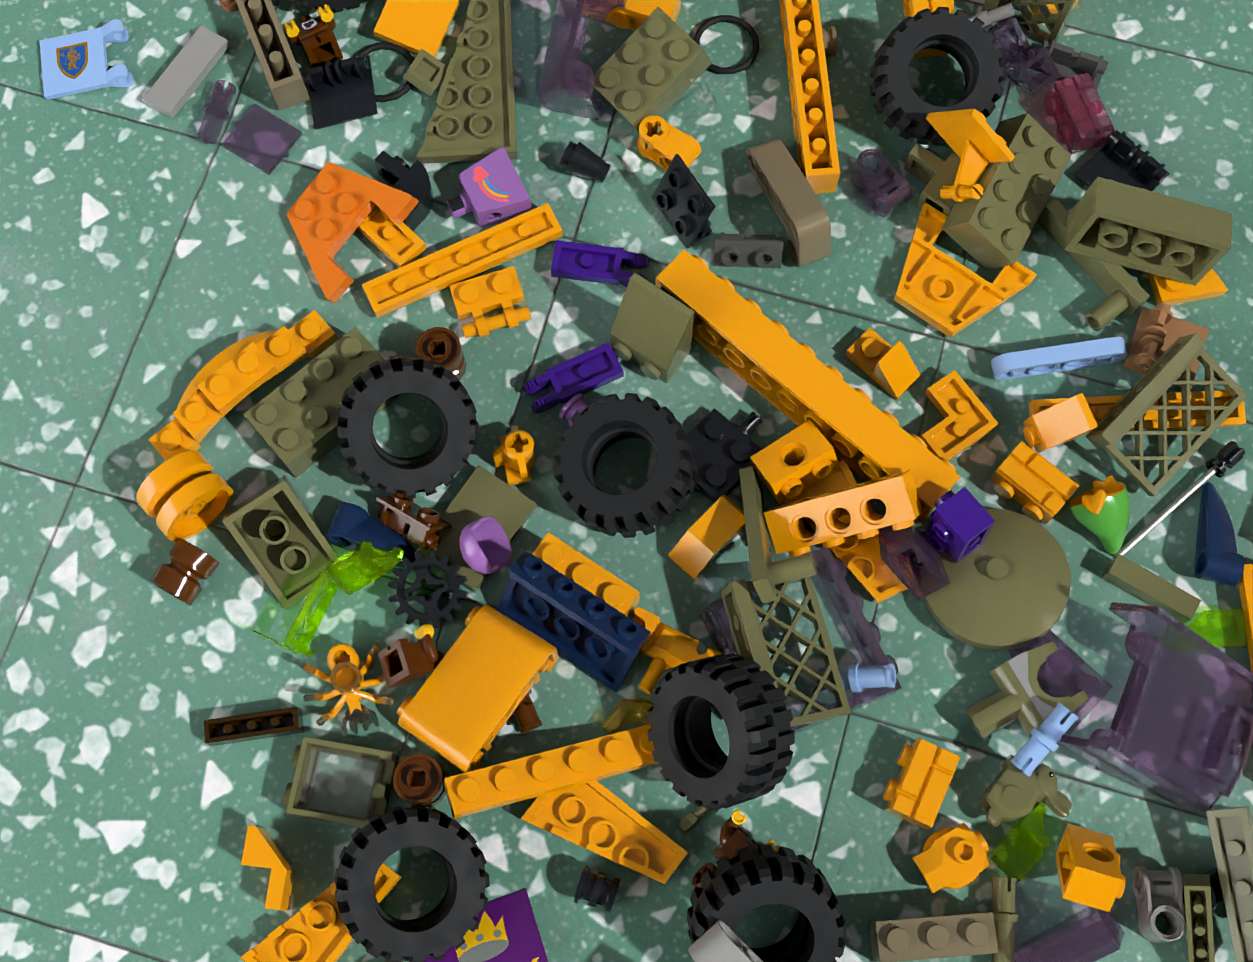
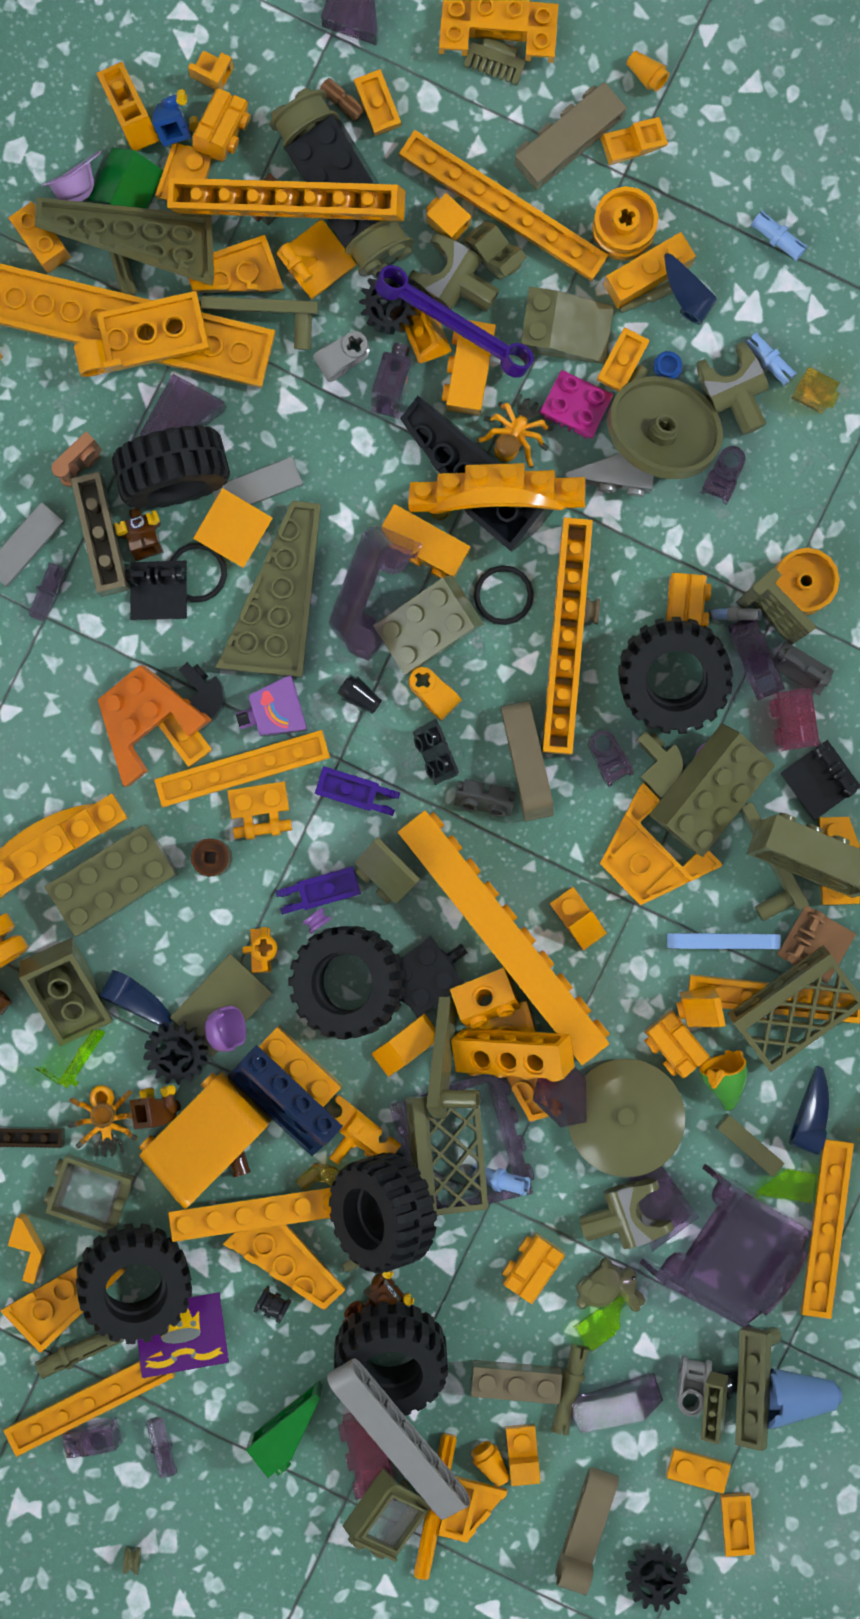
camera: 10 degrees right, 15 degrees up
clear purple piece [222,104,302,175] -> none
clear neon green slope [324,541,404,595] -> none
black tyre [337,355,479,498] -> none
reddish brown hinge [376,493,452,549] -> none
reddish brown wheel [393,753,448,808] -> none
olive plate [403,48,448,97] -> none
light orange hand [911,822,989,893] -> none
light orange plate [920,370,999,461] -> none
light orange plate [926,109,1015,203] -> none
dark purple brick [927,487,995,564] -> none
light blue pin [1010,702,1079,777] -> none
light orange brick [1055,823,1126,912] -> none
piece [1114,441,1245,556] -> none

